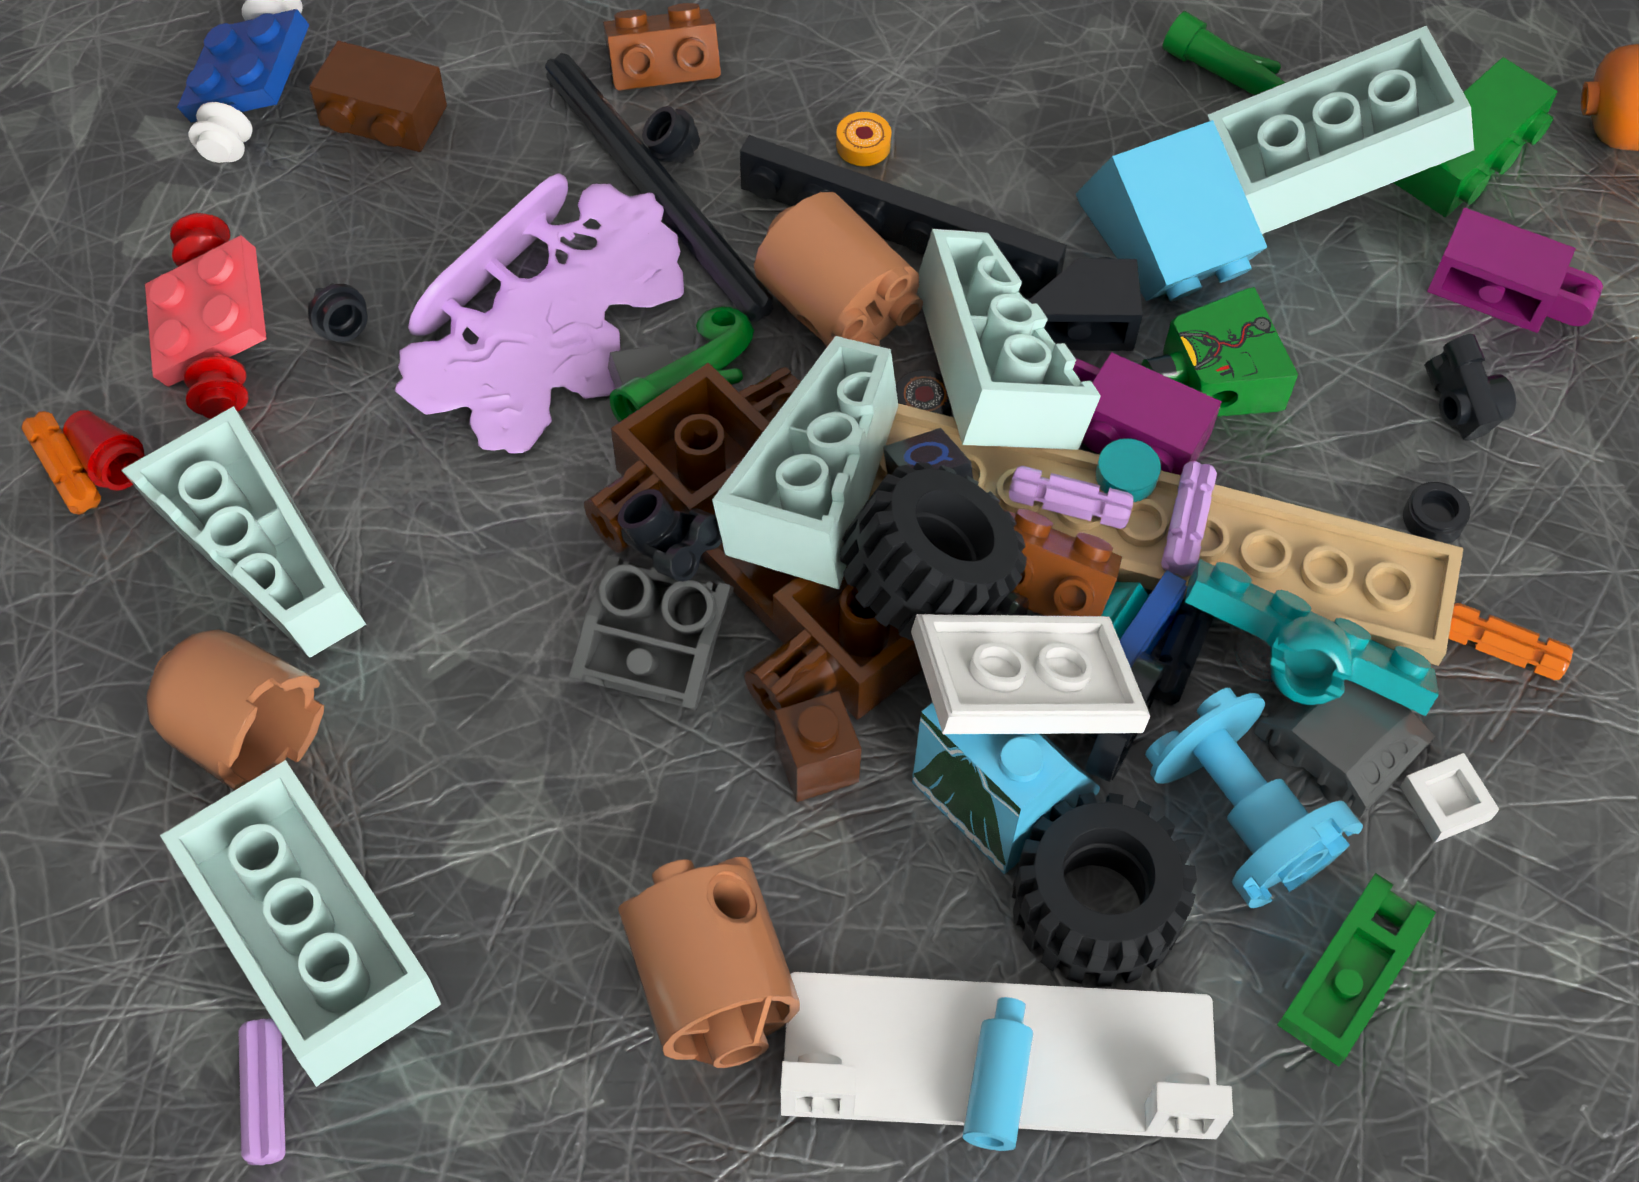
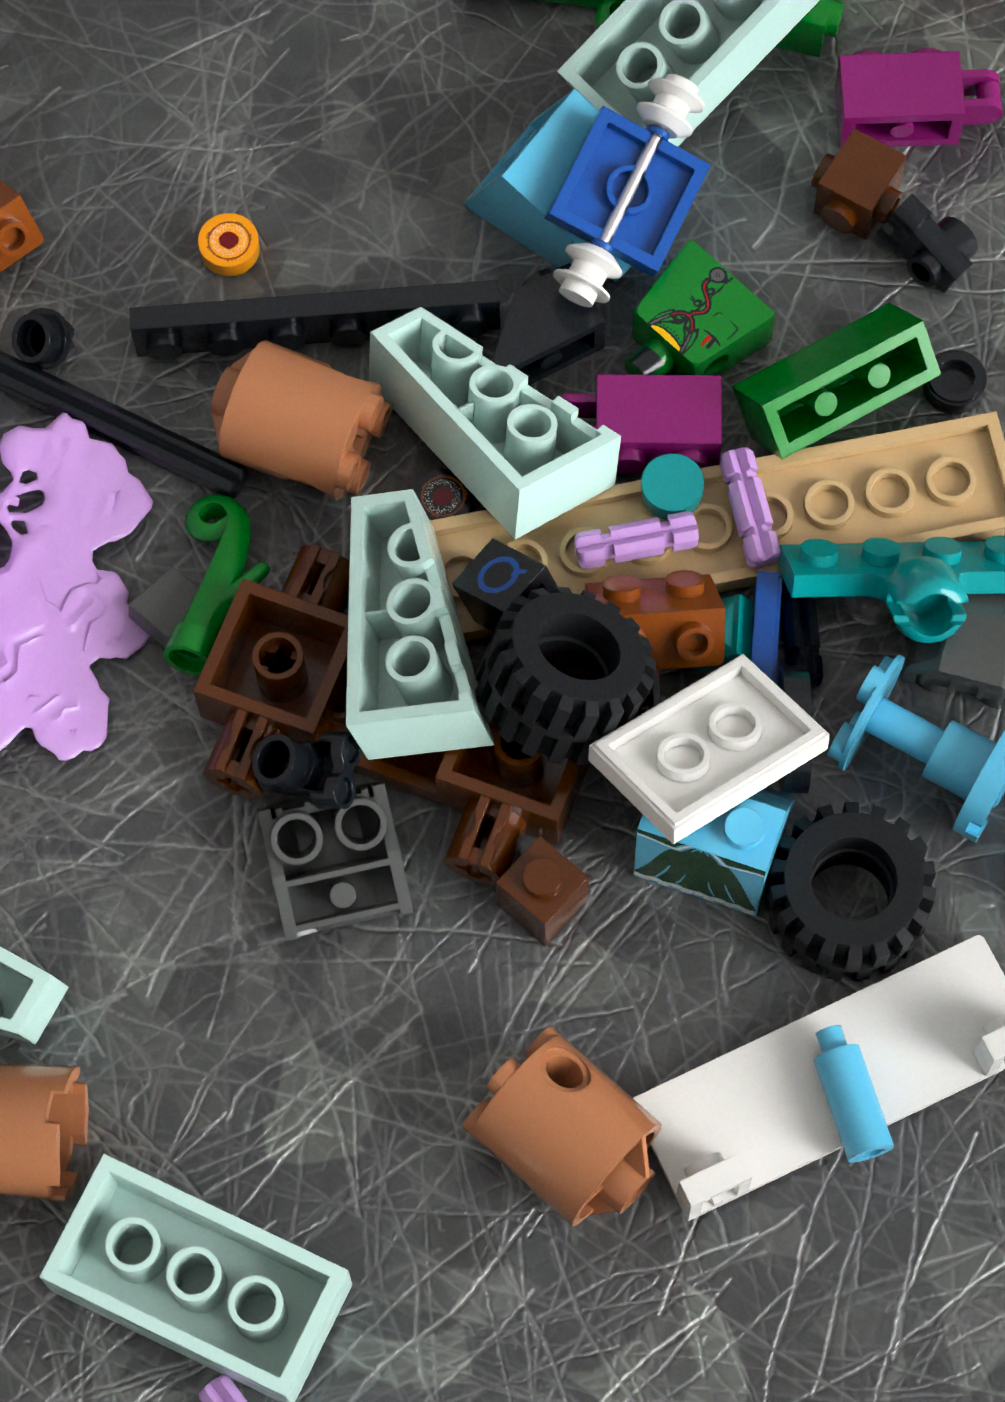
camera: 25 degrees left, 10 degrees up
none -> blue plate [544,74,711,308]
none -> green brick [732,303,941,459]
none -> reddish brown brick [811,128,907,240]

